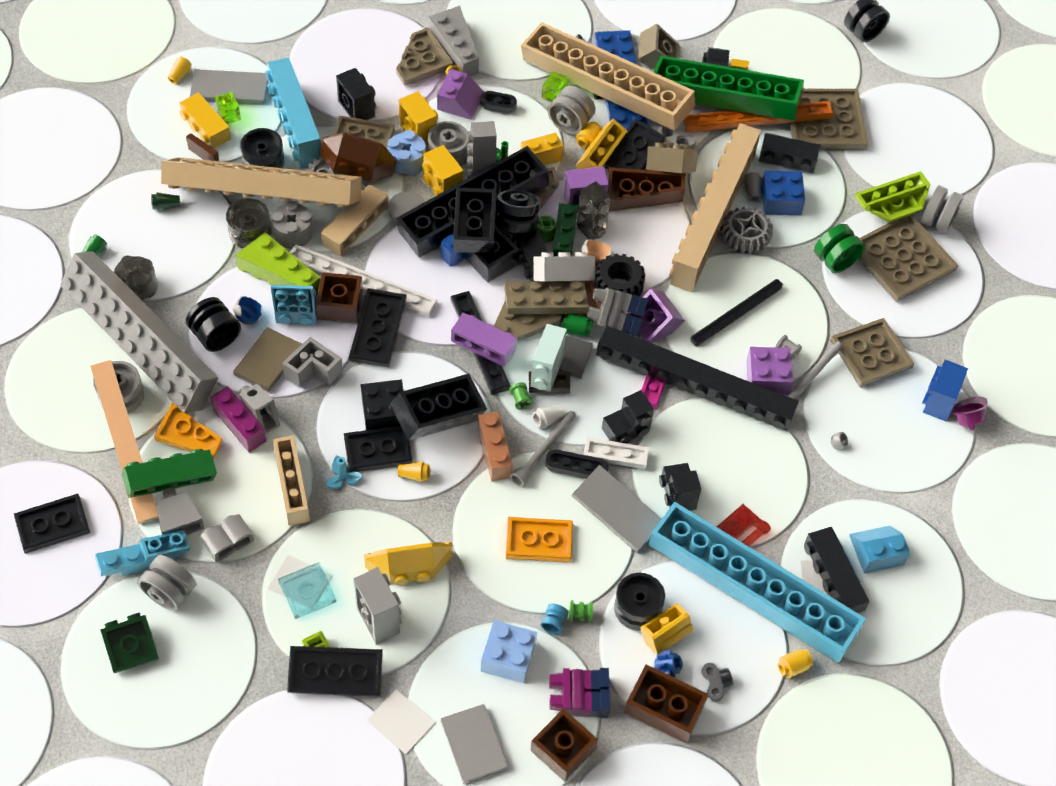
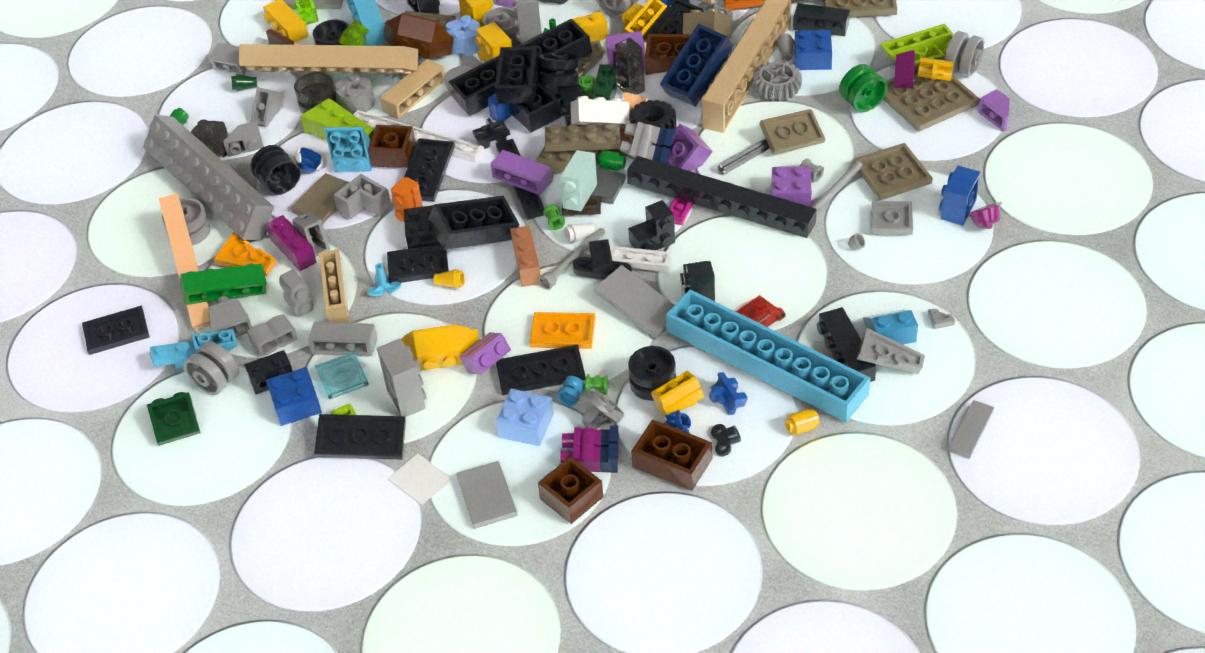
camera: 10 degrees right, 10 degrees down
none -> light grey brick [208,43,247,75]
none -> light grey slope [223,121,264,157]
none -> black brick [244,350,293,395]
none -> light grey slope [250,87,283,126]
none -> blue brick [266,367,322,426]
none -> light grey brick [279,269,313,317]
none -> light grey brick [308,322,377,356]
none -> clear neon green brick [339,20,369,46]
none -> orange brick [391,177,423,222]
none -> medium lavender brick [459,332,511,375]
none -> black hips [472,118,511,149]
none -> black tile [496,344,586,396]
none -> light grey tile [582,388,625,430]
none -> black tile [589,239,614,275]
none -> dark blue brick [660,24,734,107]
none -> blue hips [708,372,748,415]
none -> dark tan tile [759,109,826,155]
none -> light grey wing [857,328,925,374]
none -> light grey plate [872,201,913,235]
none -> magenta slope [894,50,915,89]
none -> yellow hips [918,57,954,81]
none -> light grey tile [927,309,955,329]
none -> light grey tile [949,400,995,459]
none -> medium lavender slope [978,89,1010,132]

